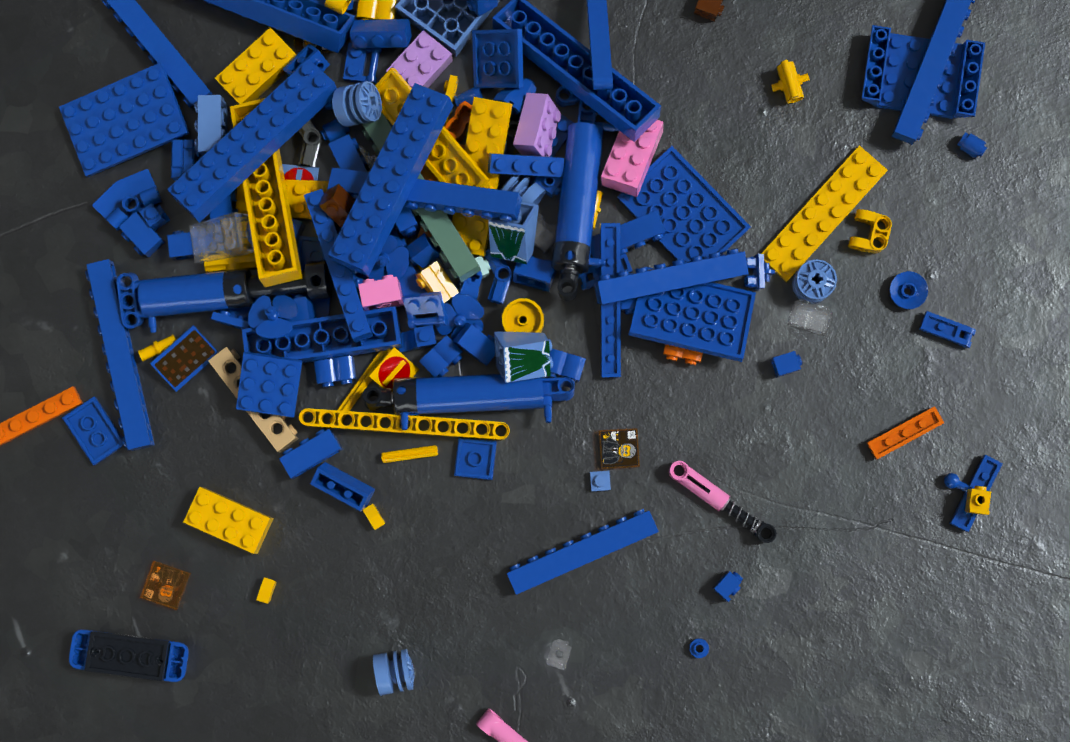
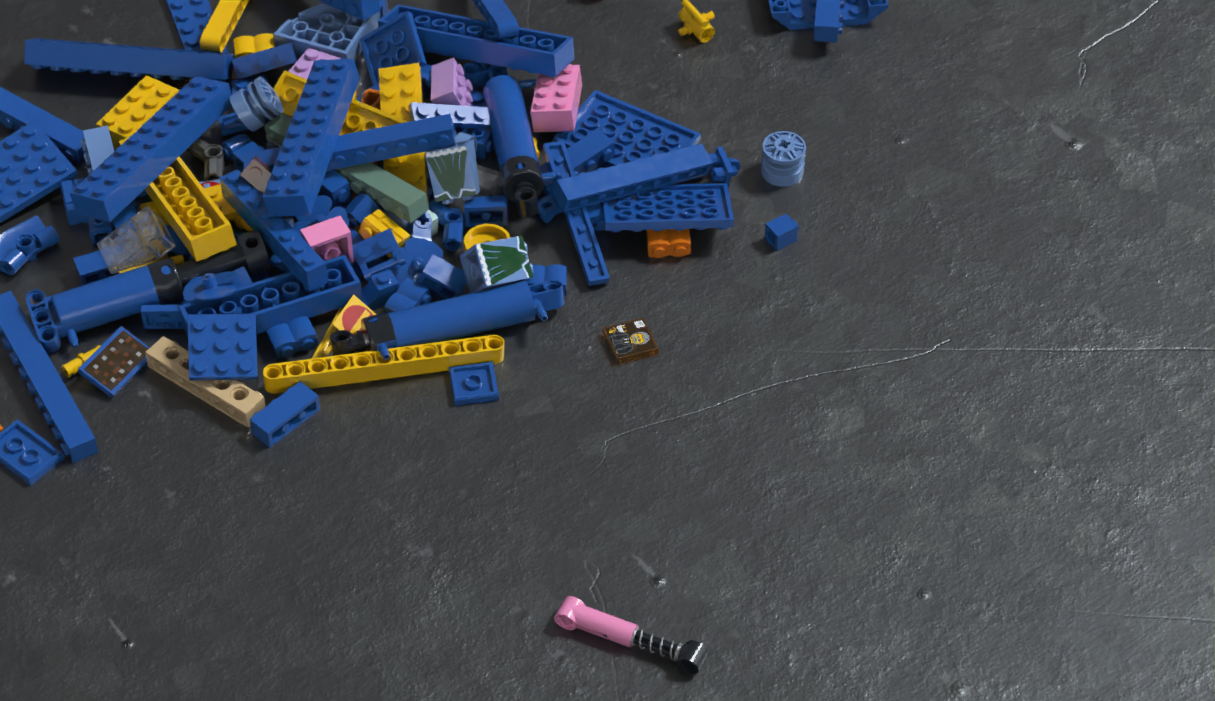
camera: 20 degrees left, 35 degrees down
black piece [69,630,189,682] -> none
blue brick [119,212,165,258] -> none
blue brick [139,203,170,231] -> none
clear orange tile [140,561,191,610] -> none
yellow brick [183,487,274,554] -> none
yellow piece [256,577,277,604] -> none
blue brick [310,462,375,512] -> none
yellow piece [363,503,385,530] -> none
medium blue wheel [373,649,415,696] -> none
yellow axle [381,445,438,463] -> none
blue brick [507,509,659,595] -> none
clear brick [546,638,572,670] -> none
medium blue plate [590,471,611,492] -> none
piece [669,461,777,543] -> none
blue plate [689,638,709,658] -> none
blue brick [713,571,743,602] -> none
yellow plate [761,145,888,282] -> none
clear brick [787,299,833,336] -> none
yellow piece [848,209,892,254] -> none
orange plate [867,406,944,460] -> none
blue dish [890,271,928,309] -> none
blue plate [919,311,976,348] -> none
blue plate [944,455,1003,532] -> none
blue brick [957,132,987,158] -> none
yellow brick [965,486,991,515] -> none

